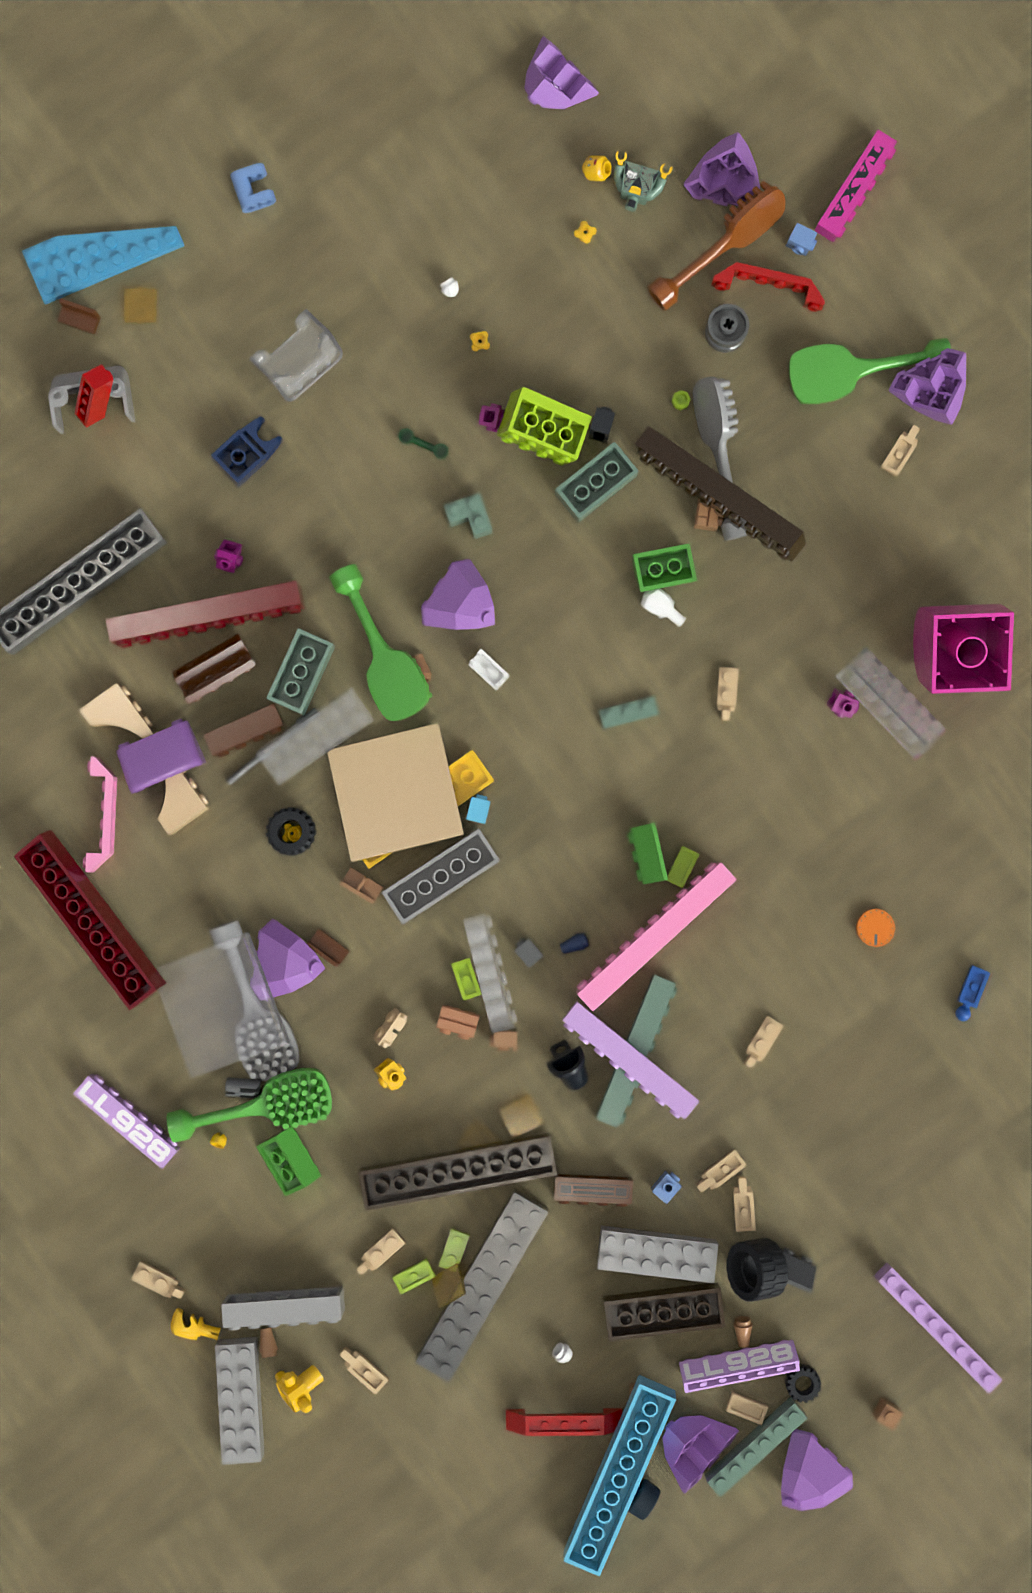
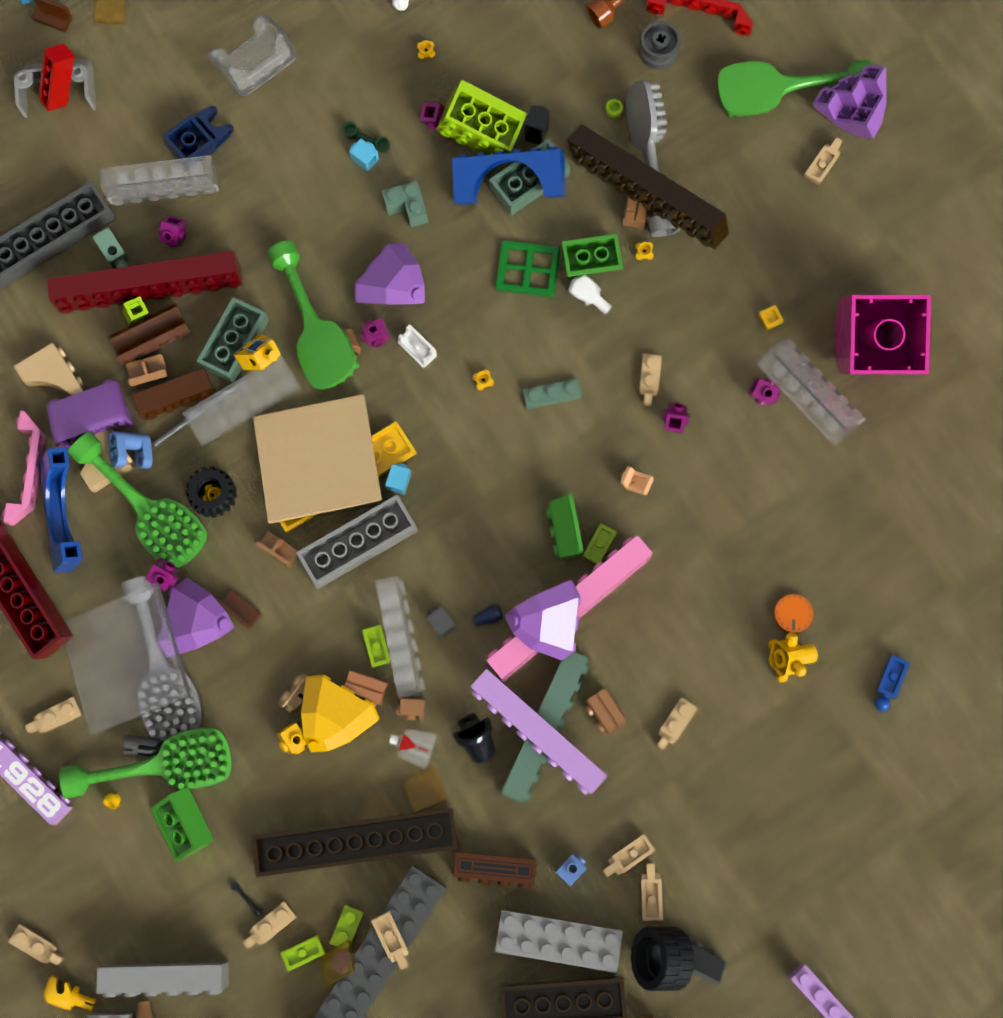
camera: 10 degrees right, 10 degrees down
none -> tan hinge [25,697,83,734]
none -> blue arch [39,448,82,573]
none -> bright green piece [67,431,207,568]
none -> sand green torso [92,227,129,268]
none -> clear brick [100,155,219,205]
none -> medium blue connector [108,431,152,469]
none -> lime brick [122,296,149,325]
none -> medium nougat panel [126,354,169,387]
none -> magenta brick [145,557,180,591]
none -> black hinge [231,883,262,916]
none -> yellow torso [234,333,281,370]
none -> yellow brick [301,674,380,752]
none -> medium azure brick [349,139,379,172]
none -> magenta brick [360,318,390,348]
none -> tan hinge [371,911,409,970]
none -> clear torso [389,729,438,771]
none -> blue arch [452,146,566,205]
none -> yellow plate [473,369,494,391]
none -> green window [496,240,560,298]
none -> medium lavender brick [505,580,581,660]
none -> medium nougat brick [585,688,627,735]
none -> light nougat bracket [621,466,654,496]
none -> yellow plate [635,242,654,260]
none -> magenta brick [662,402,690,433]
none -> yellow plate [758,305,784,331]
none -> yellow piece [768,632,818,683]

